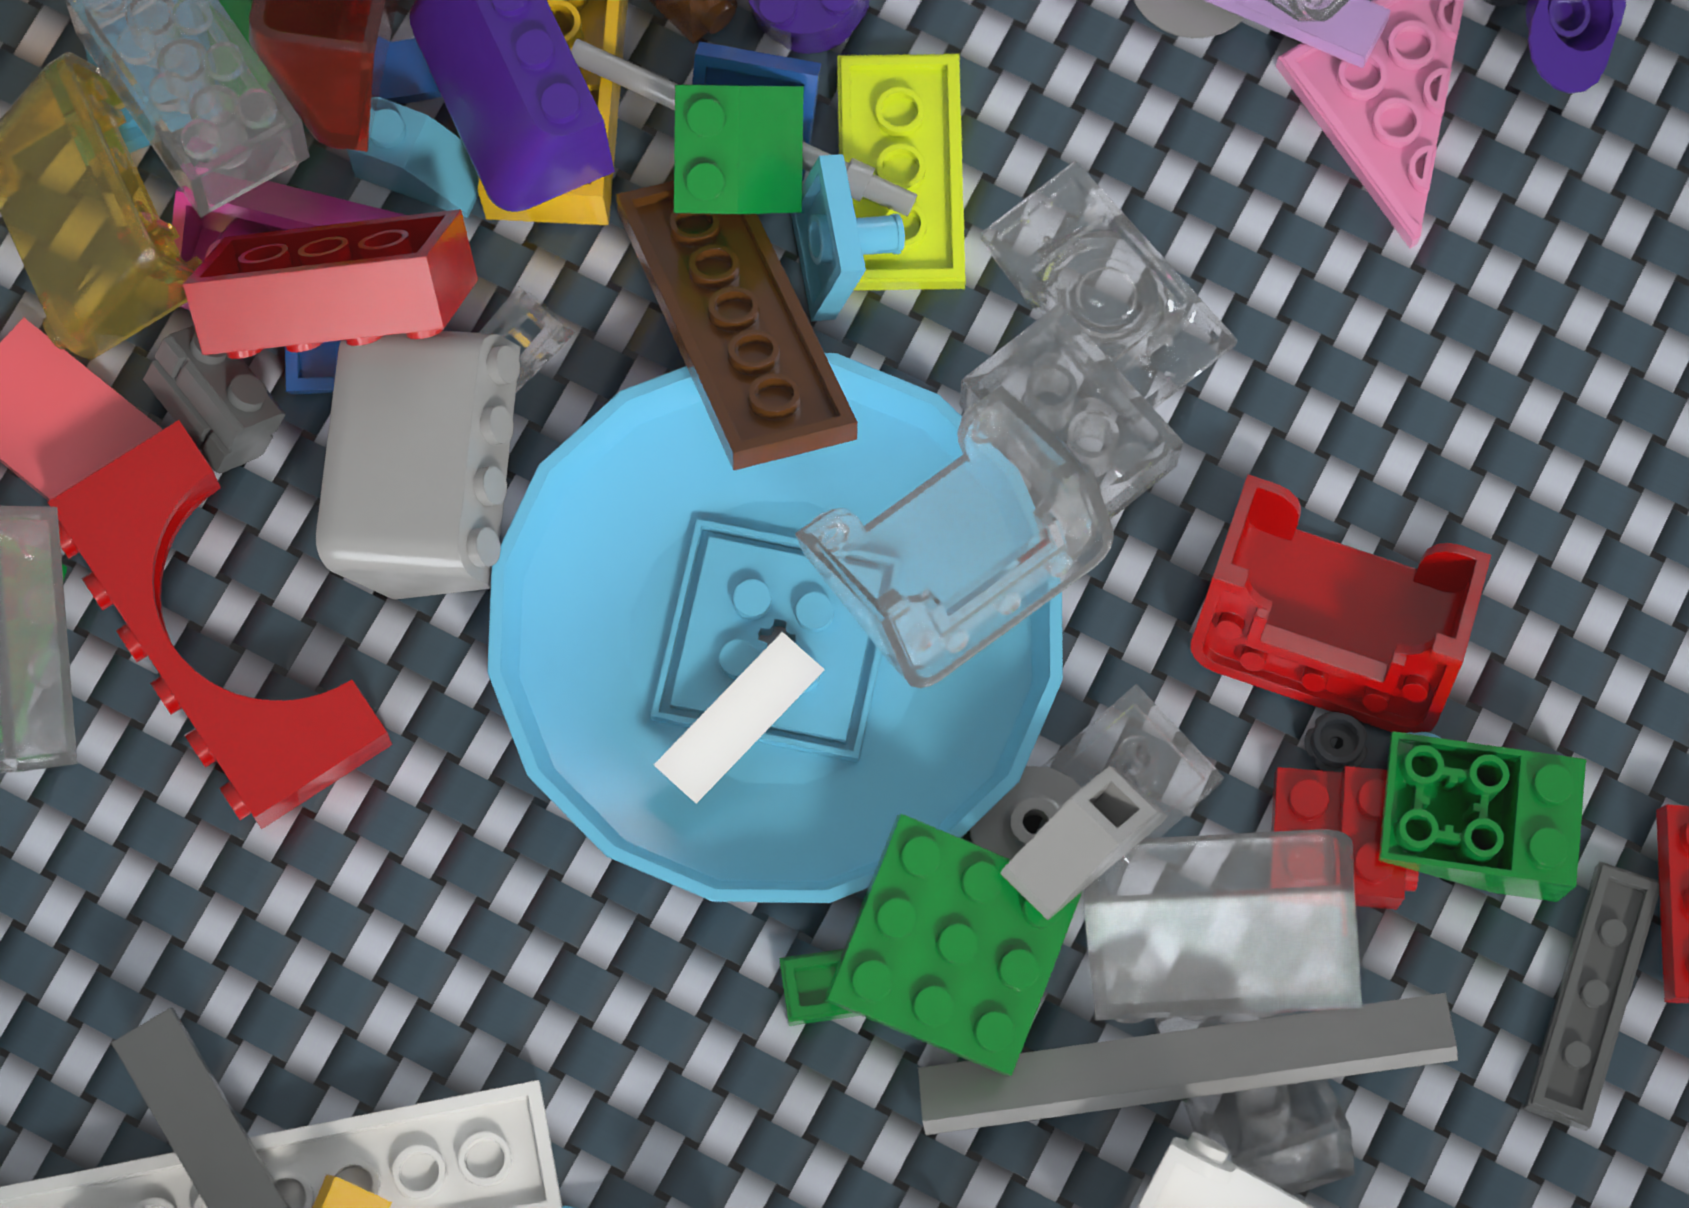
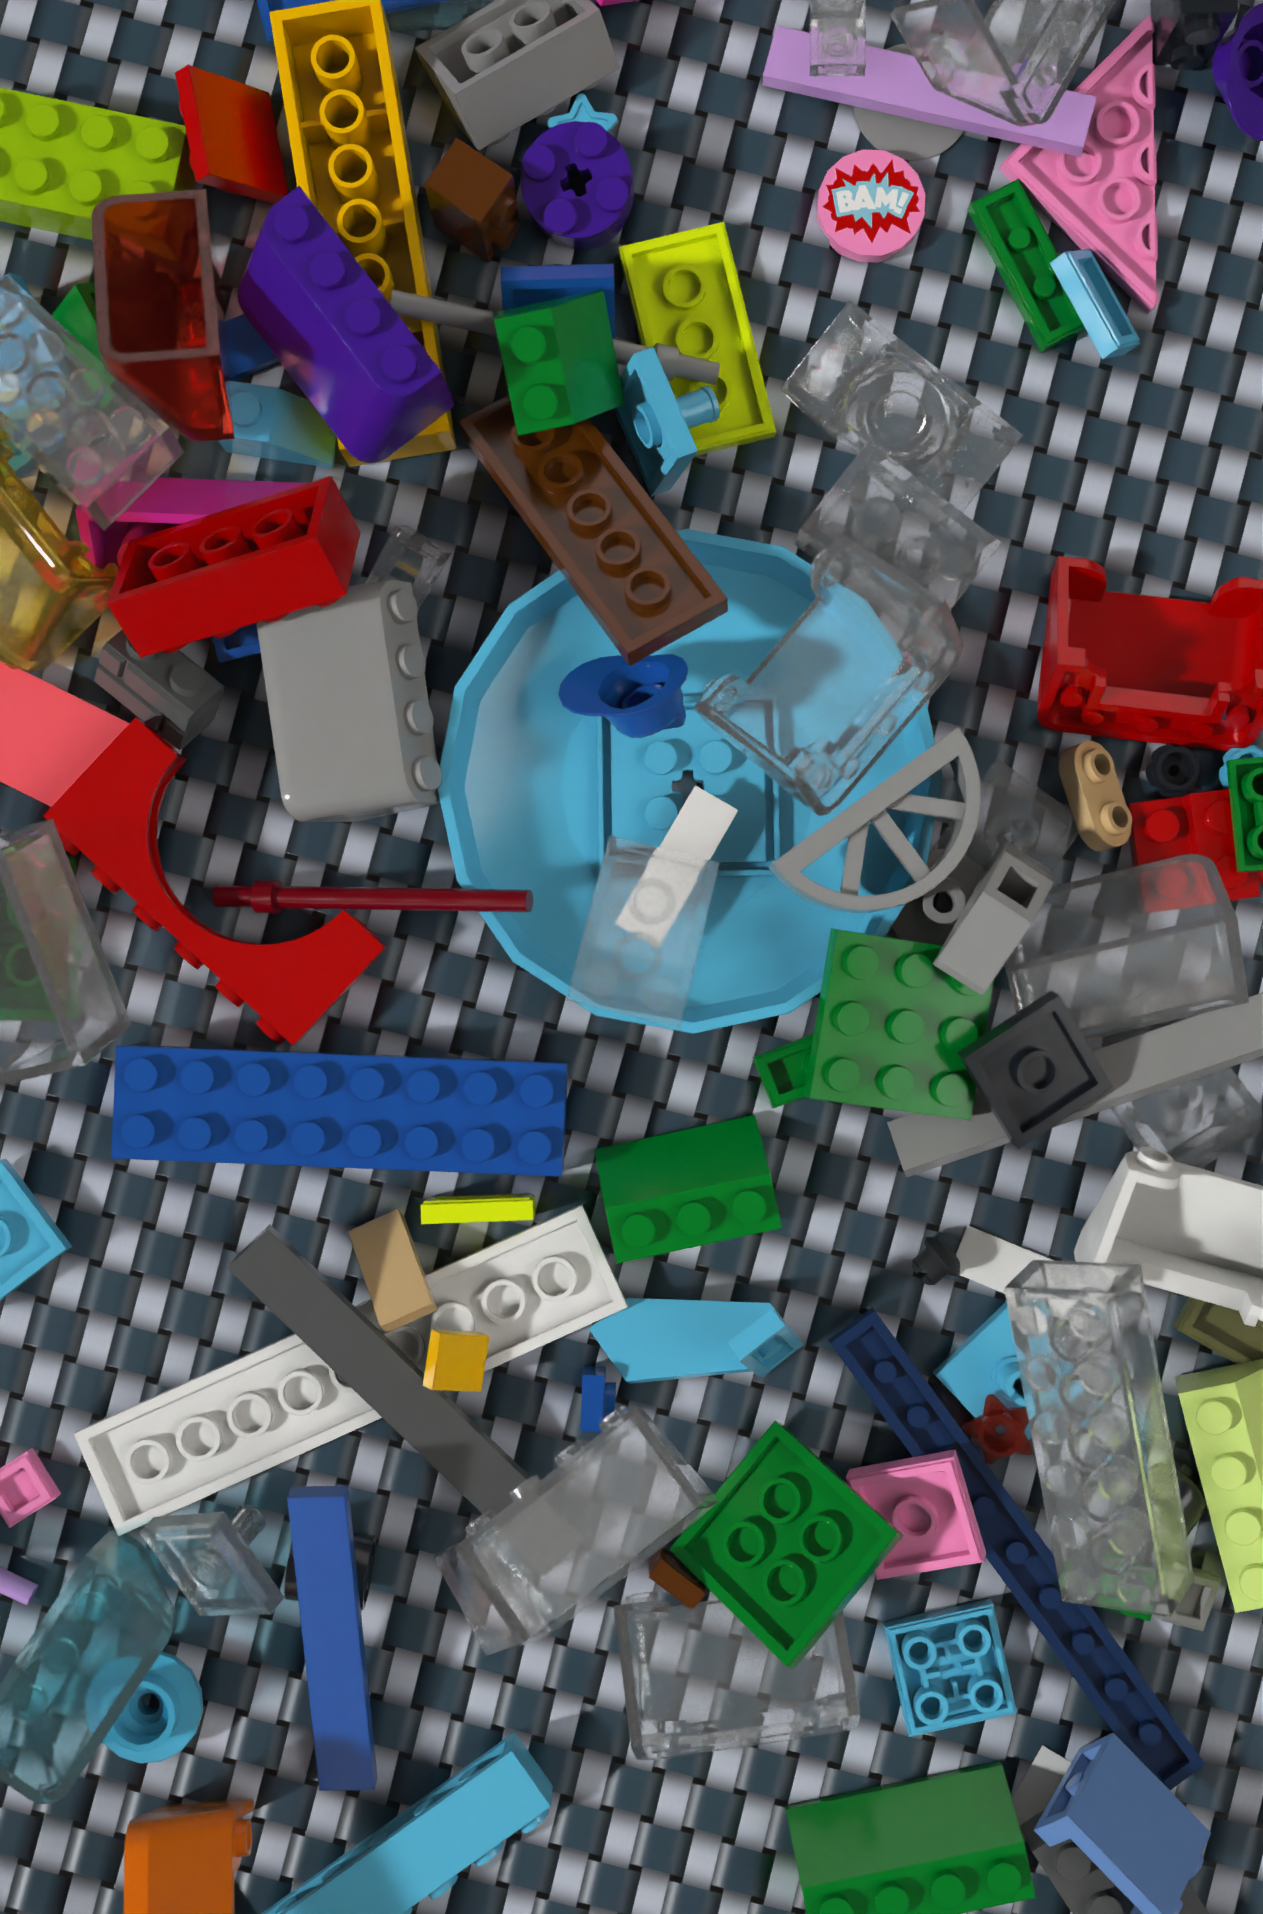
camera: 15 degrees left, 15 degrees up
none -> blue brick [111,1045,568,1177]
none -> dark red bar [213,880,533,913]
none -> tan tile [348,1209,438,1333]
none -> neon yellow tile [420,1193,536,1224]
none -> blue piece [558,654,689,738]
none -> clear slope [567,835,719,1028]
none -> green slope [594,1115,782,1264]
none -> light grey window [768,727,981,913]
none -> tile [816,149,925,263]
none -> black plate [957,990,1113,1149]
none -> green tile [967,179,1086,353]
none -> medium azure tile [1050,249,1140,359]
none -> tan plate [1059,741,1132,852]

